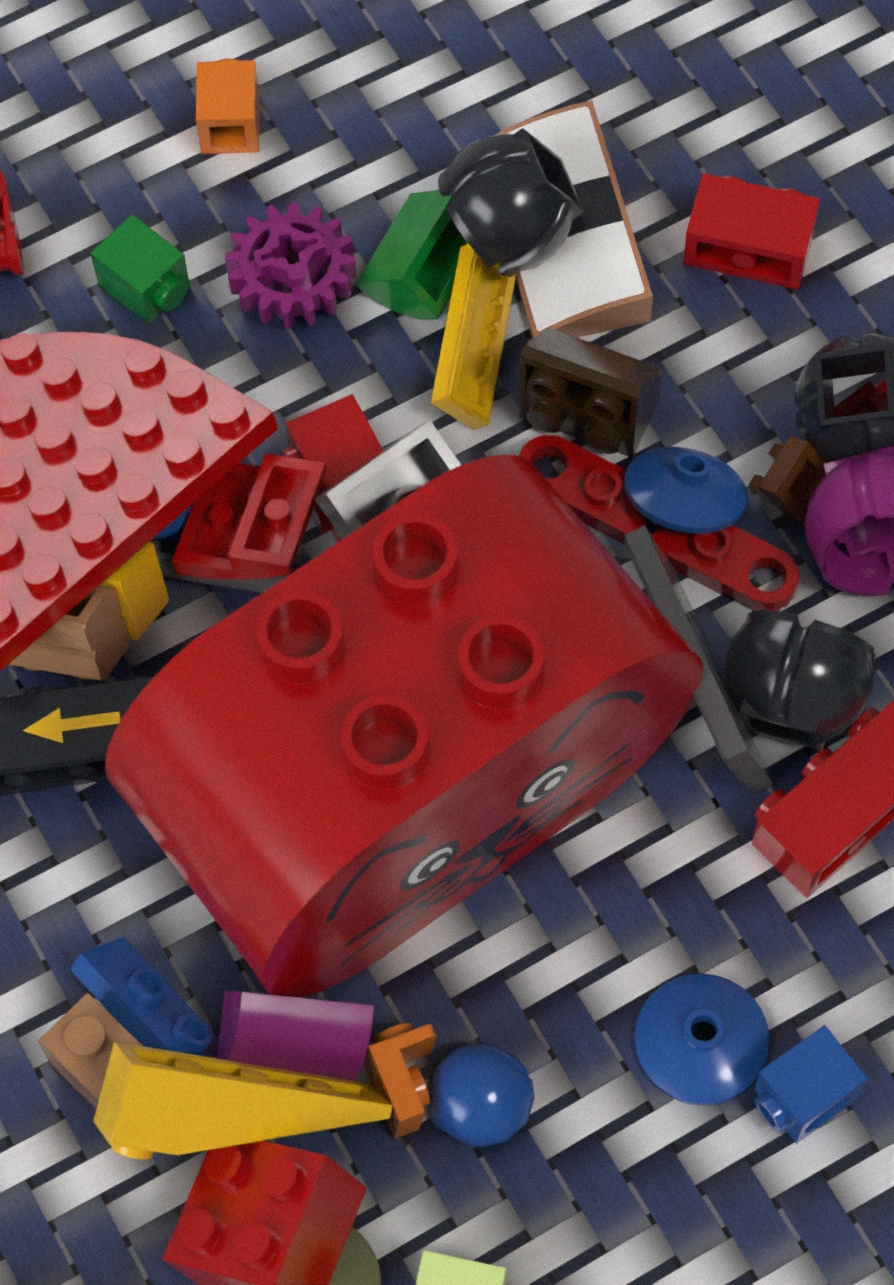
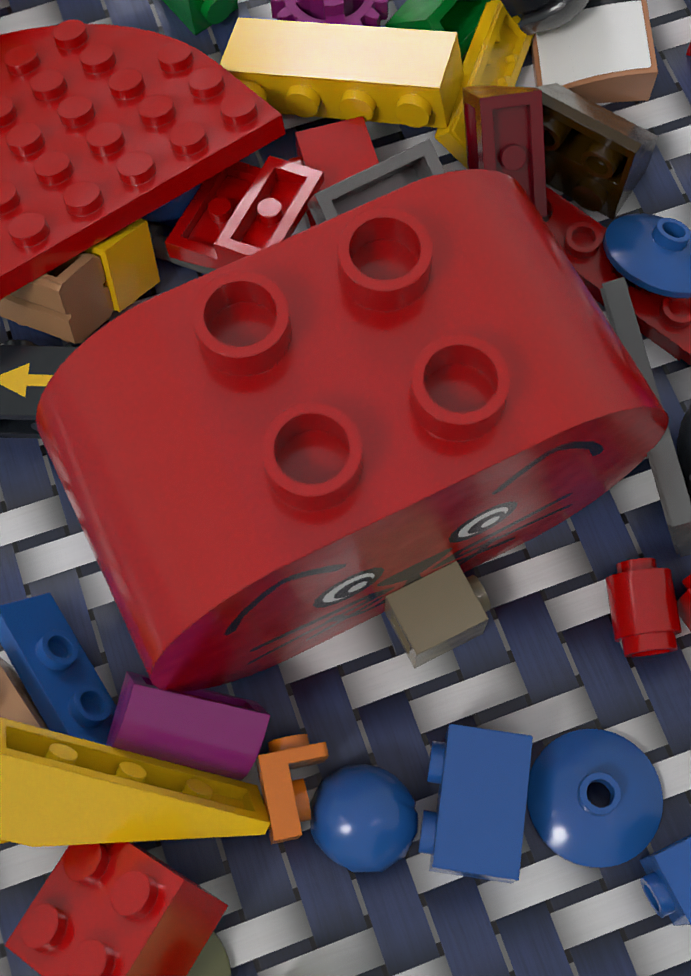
camera: 10 degrees right, 5 degrees up
none -> yellow brick [220,17,464,129]
none -> dark tan brick [384,561,491,669]
none -> blue brick [418,724,533,884]
none -> dark red tile [462,85,547,217]
none -> red brick [605,558,682,657]

